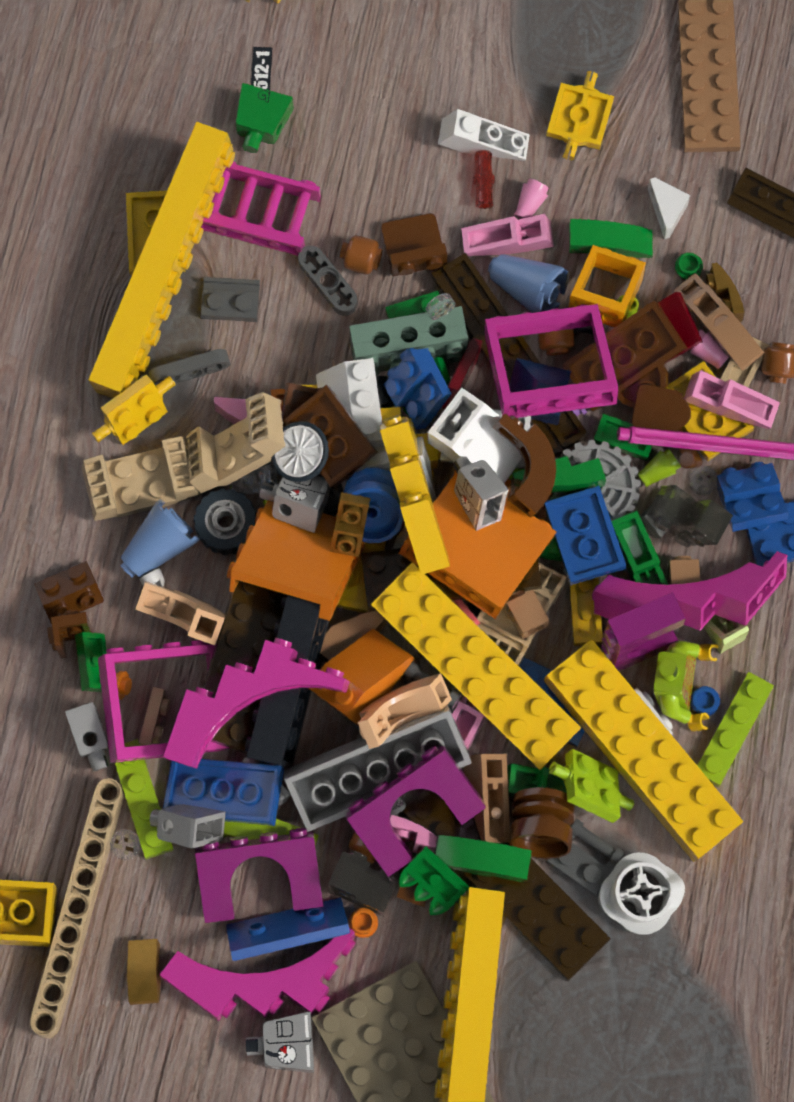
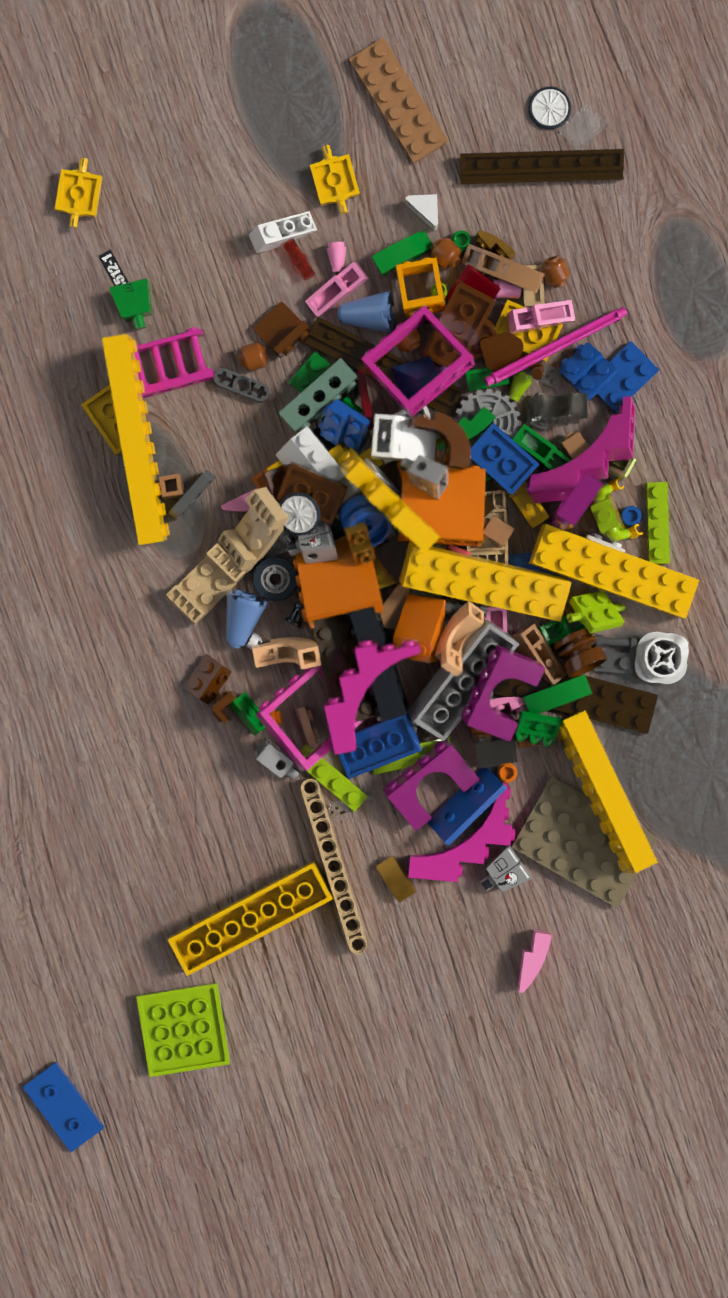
camera: 30 degrees left, 15 degrees up
yellow plate [91,374,176,445] -> none
light grey torso [149,804,226,848] -> none
dark grey plate [201,277,260,322] -> none
clear tile [426,293,455,320] -> none
none -> medium nougat brick [159,474,185,499]
none -> black bush [285,603,305,629]
none -> dark orange head [431,238,461,269]

